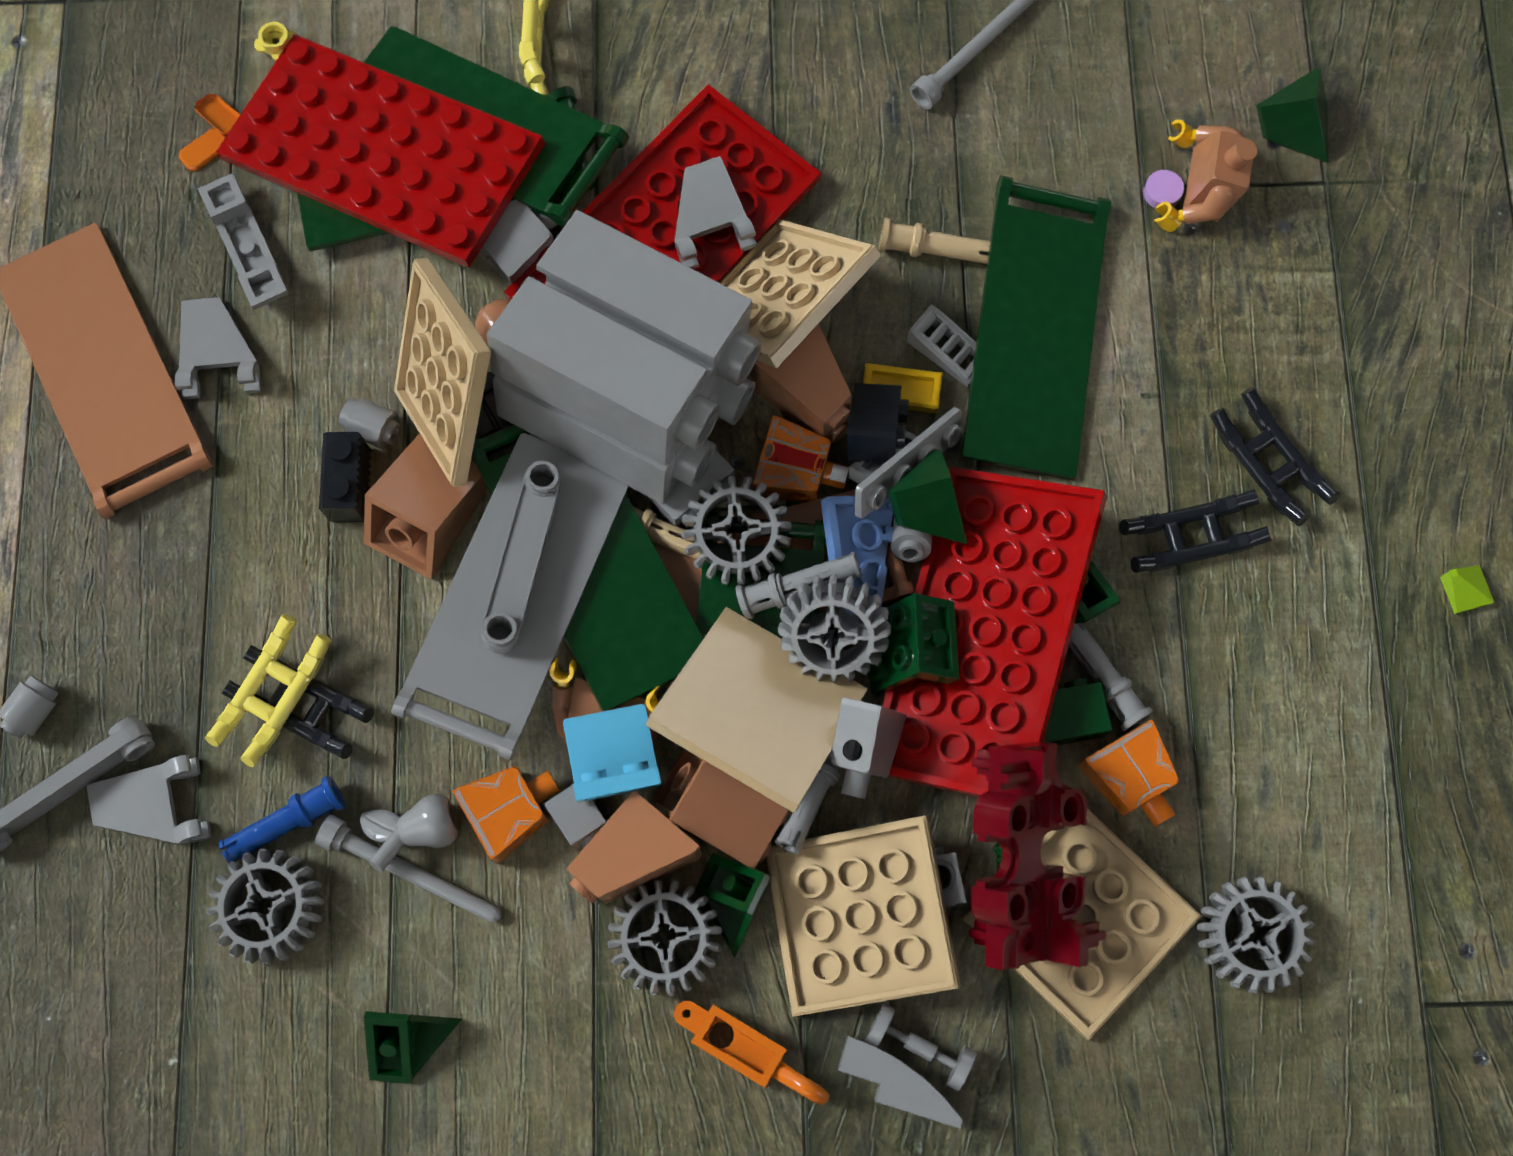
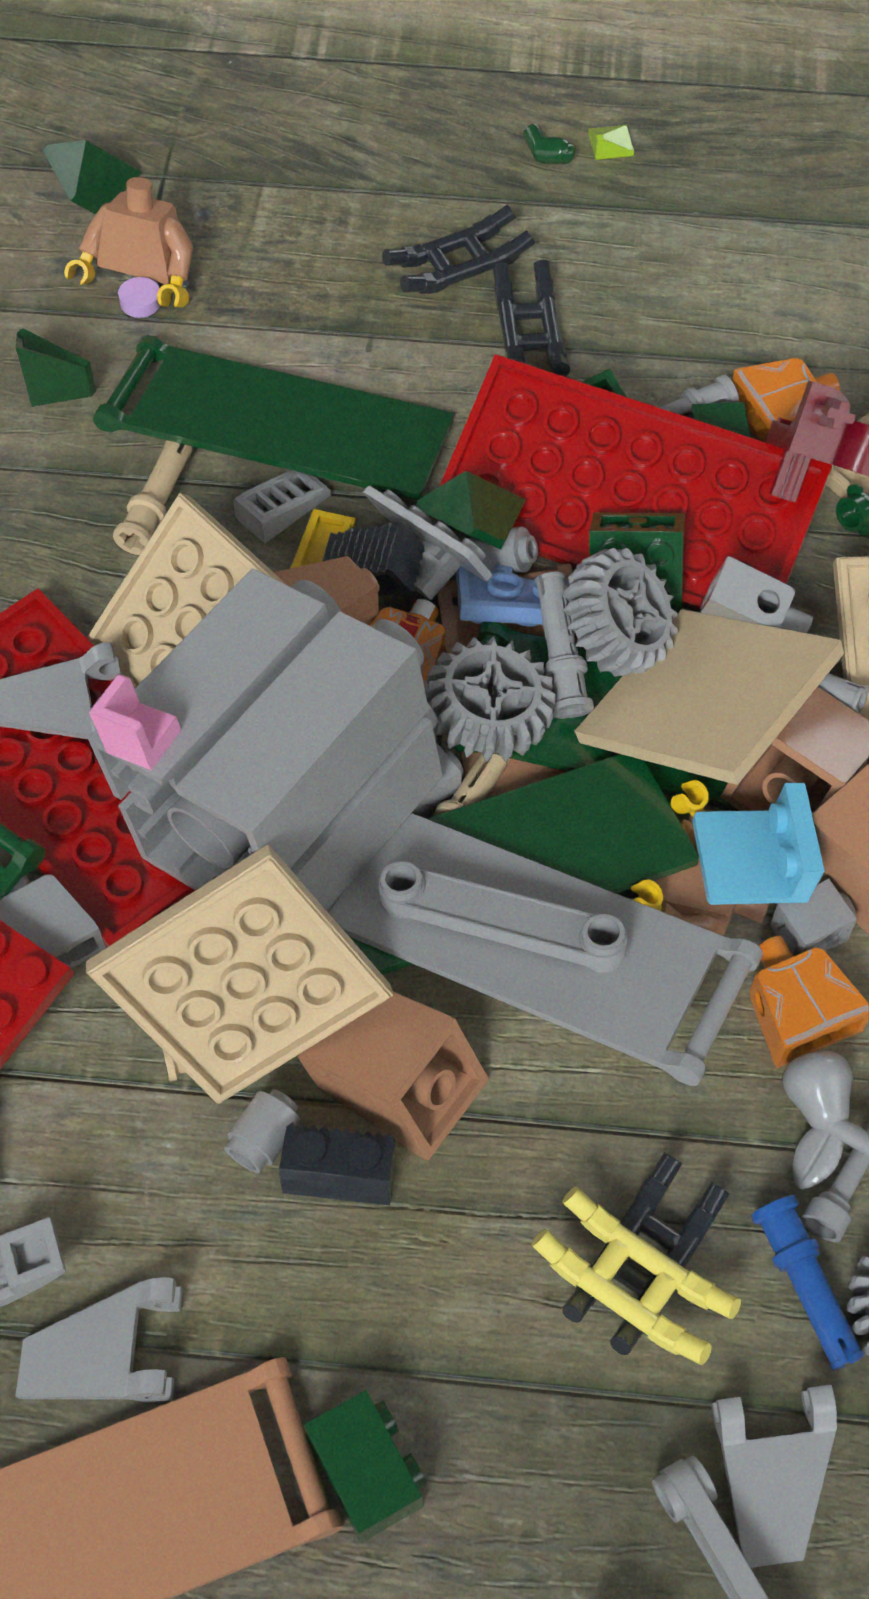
camera: 85 degrees left, 15 degrees down
none -> dark green slope [16,328,96,407]
none -> bright pink panel [89,674,181,771]
none -> dark green brick [304,1390,427,1543]
none -> dark green arm [523,124,575,165]

